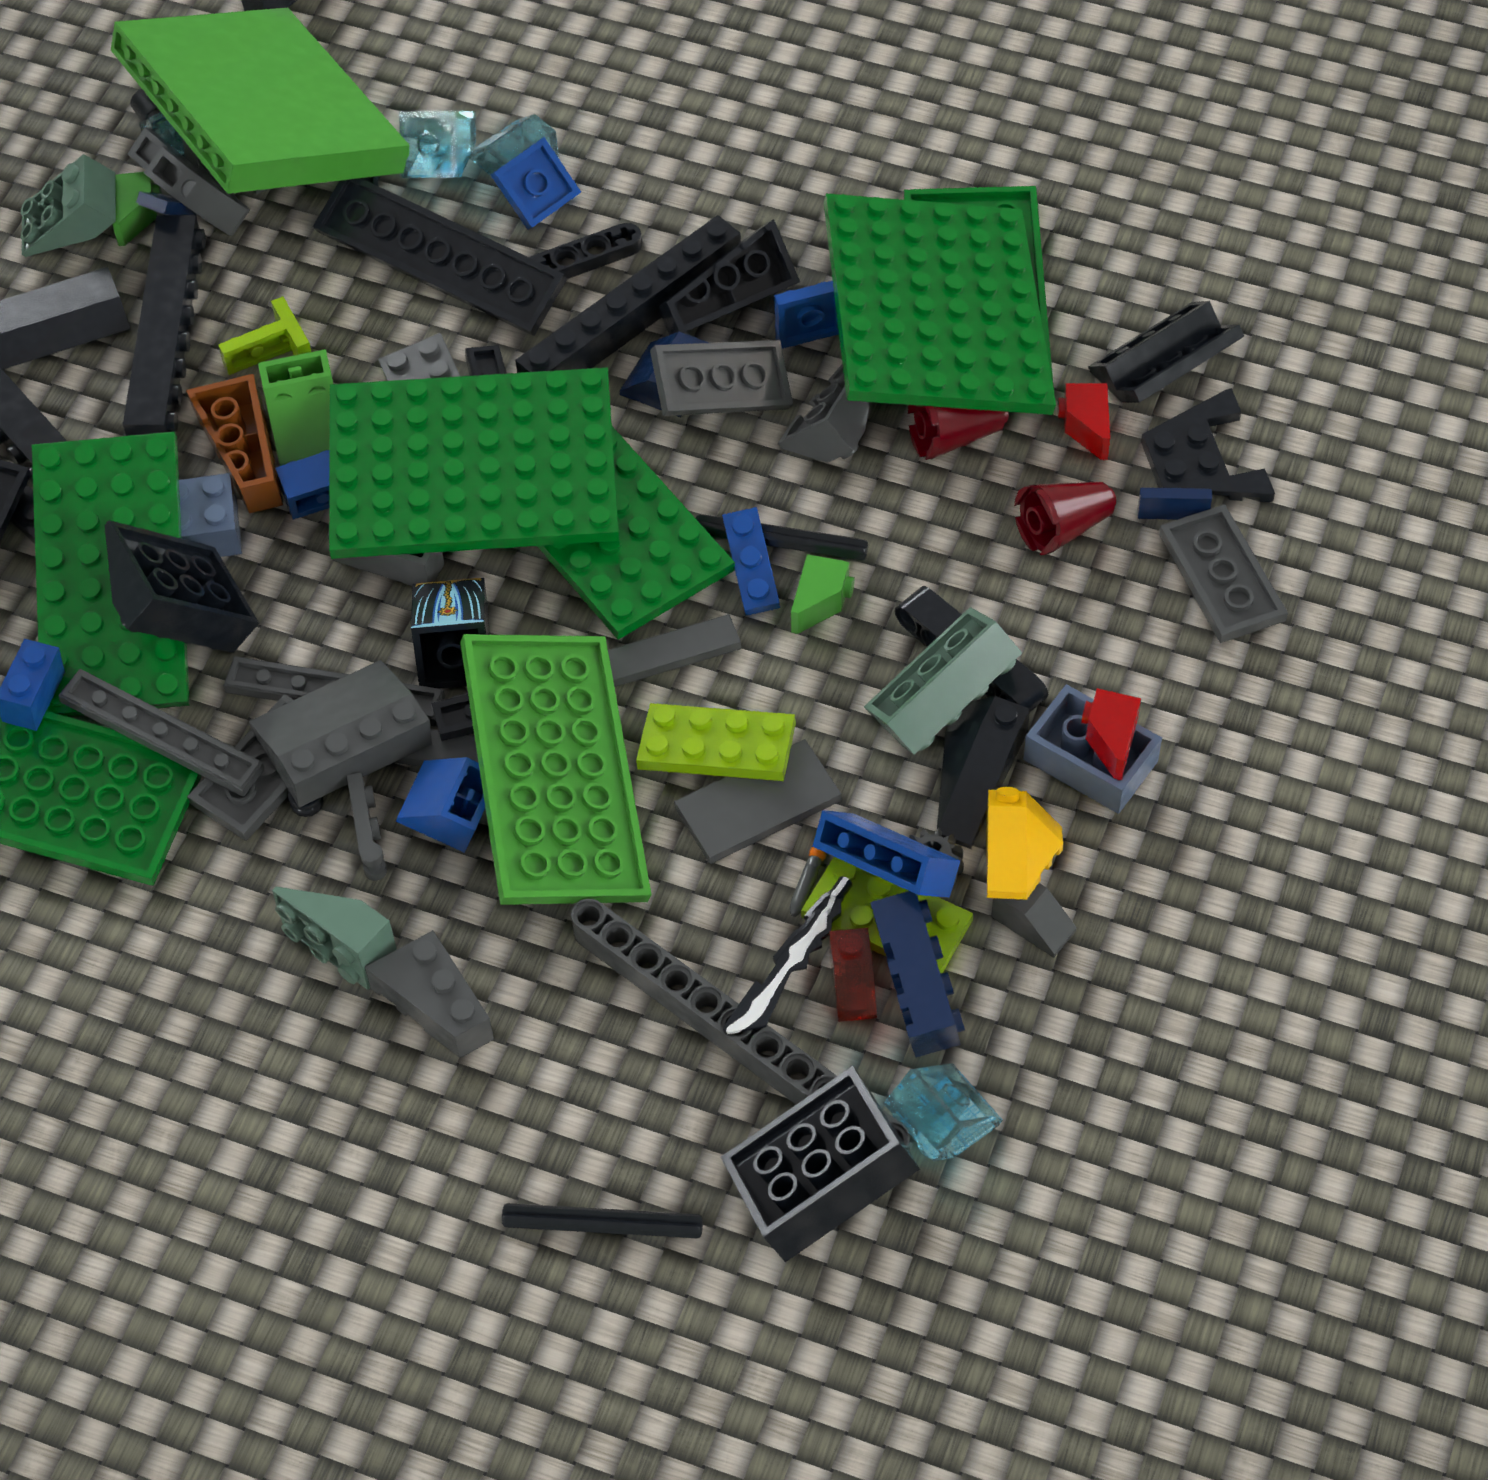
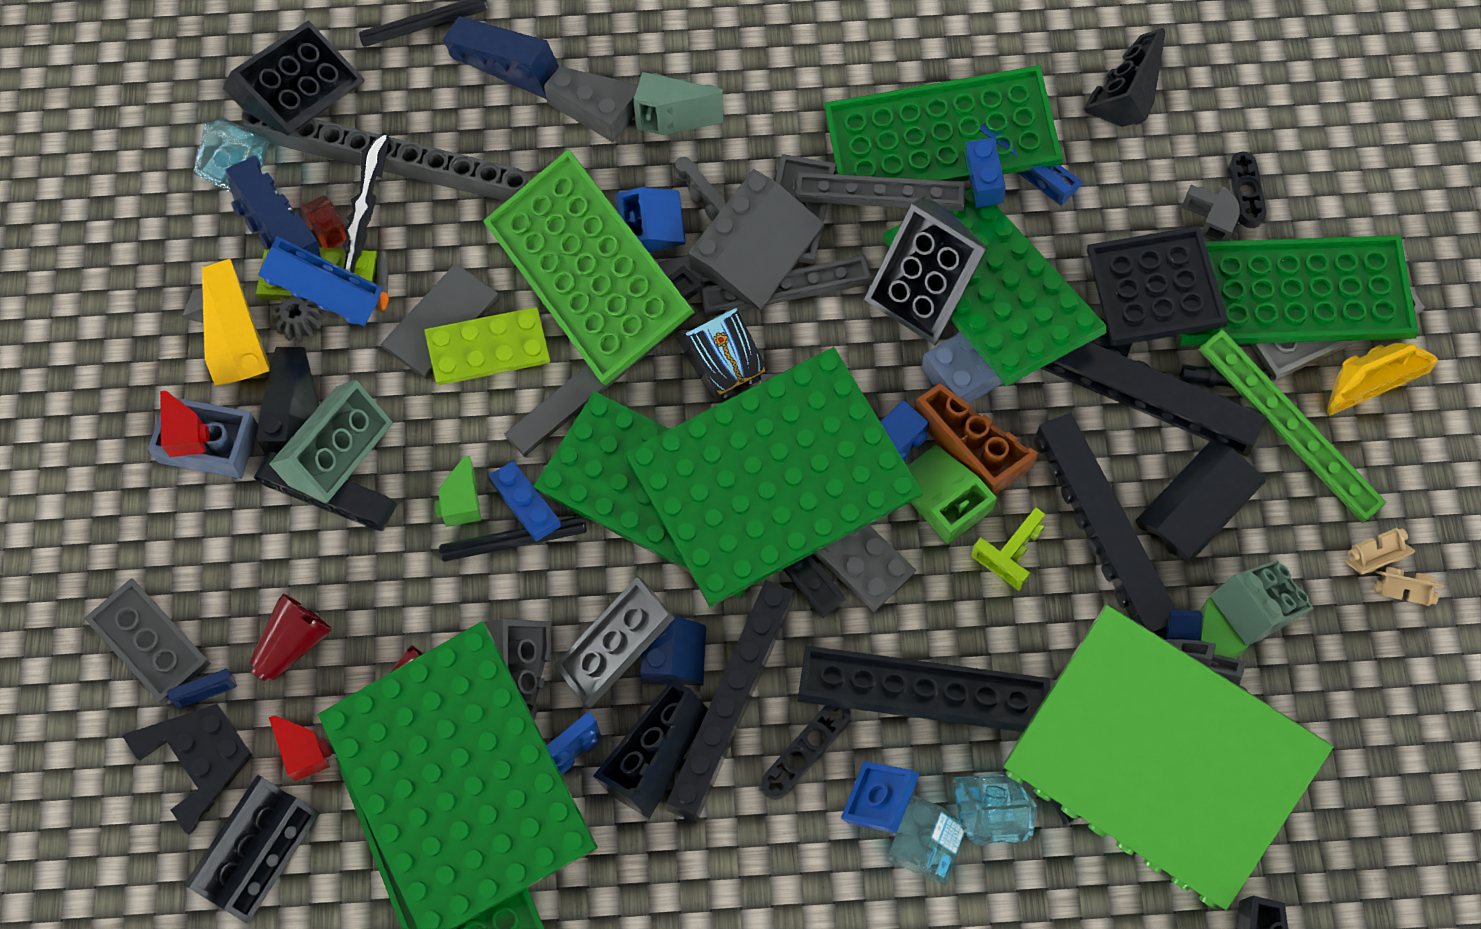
camera: 155 degrees right, 10 degrees up
none -> dark blue wedge [443,16,559,100]

